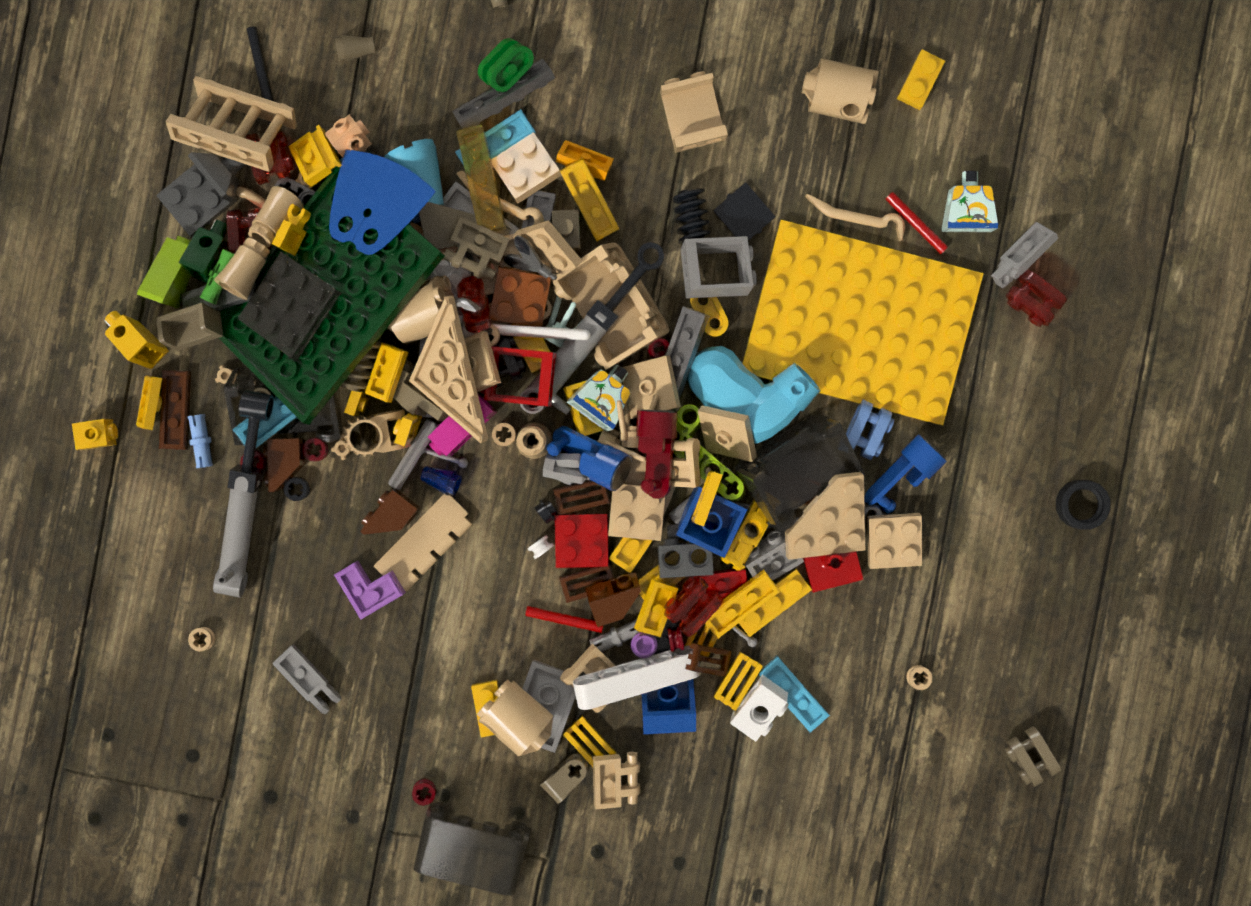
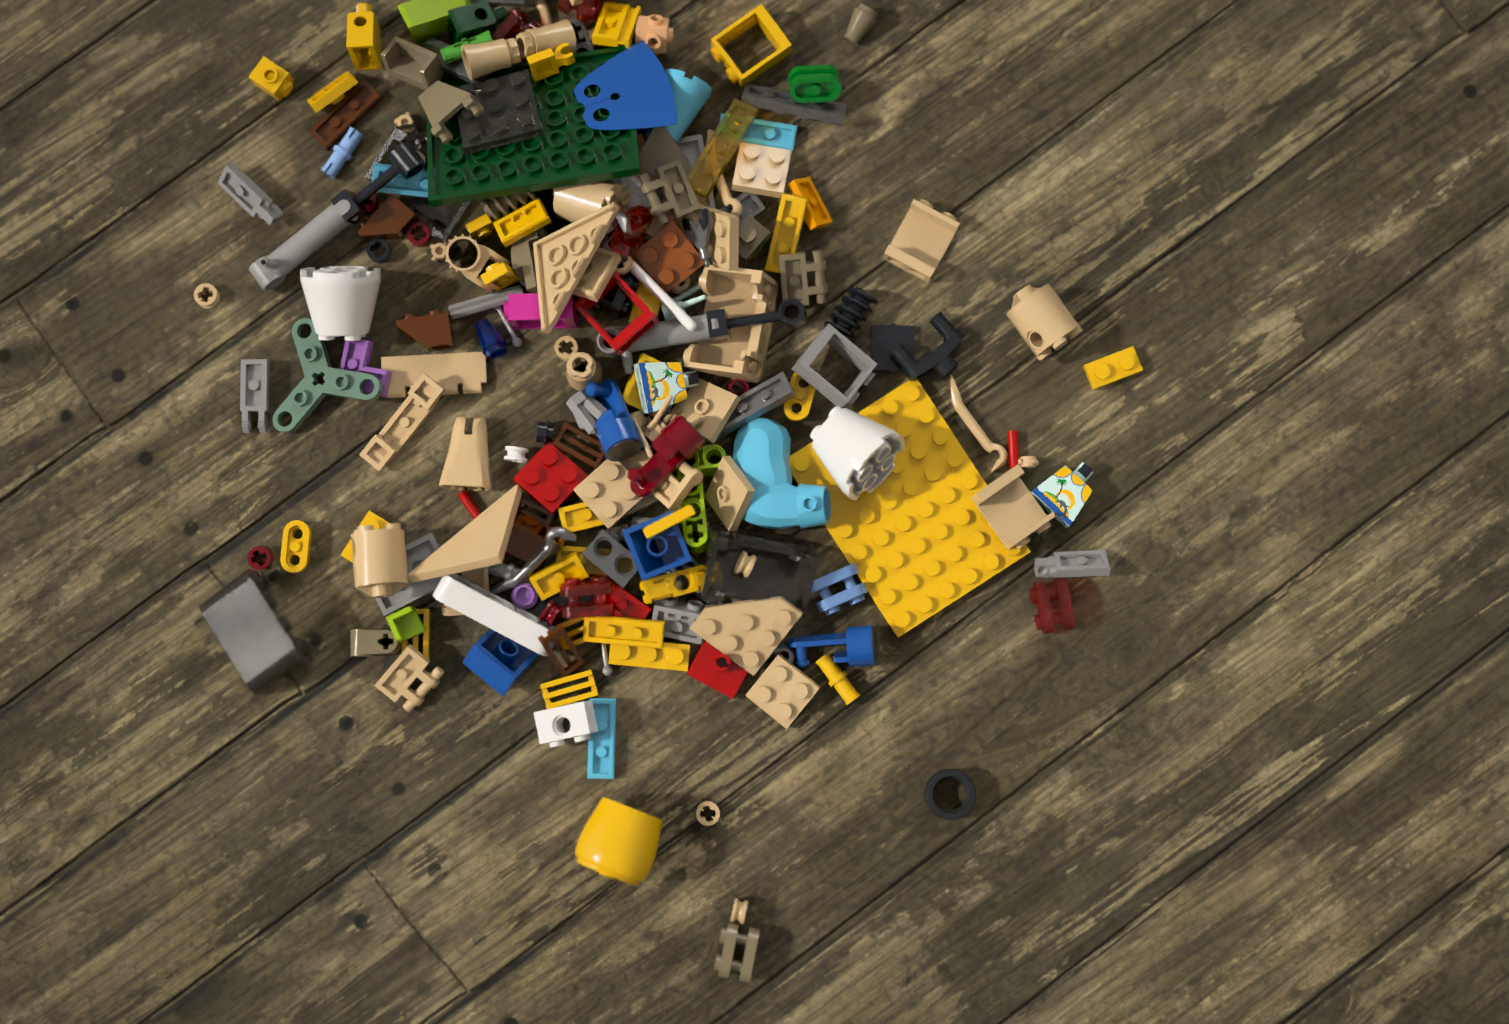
camera: 45 degrees right, 5 degrees down
none -> light grey hinge [218,161,284,225]
none -> sand green piece [273,318,383,434]
none -> yellow plate [280,520,312,574]
none -> white cone [300,266,381,341]
none -> tan slope [359,373,445,472]
none -> lime panel [386,606,426,643]
none -> tan tile [407,485,523,583]
none -> dark tan flag [418,80,485,145]
none -> tan piece [439,416,492,492]
none -> flat silver piece [489,527,577,594]
none -> yellow piece [575,797,663,885]
none -> yellow window [710,4,792,88]
none -> tan bush [730,898,748,924]
none -> tan bush [734,551,756,578]
none -> dark tan plate [778,250,828,306]
none -> white cone [810,406,905,500]
none -> yellow pin [815,653,861,705]
none -> black connector [890,311,965,382]
none -> tan panel [971,464,1056,550]
none -> tan piece [1018,456,1039,468]

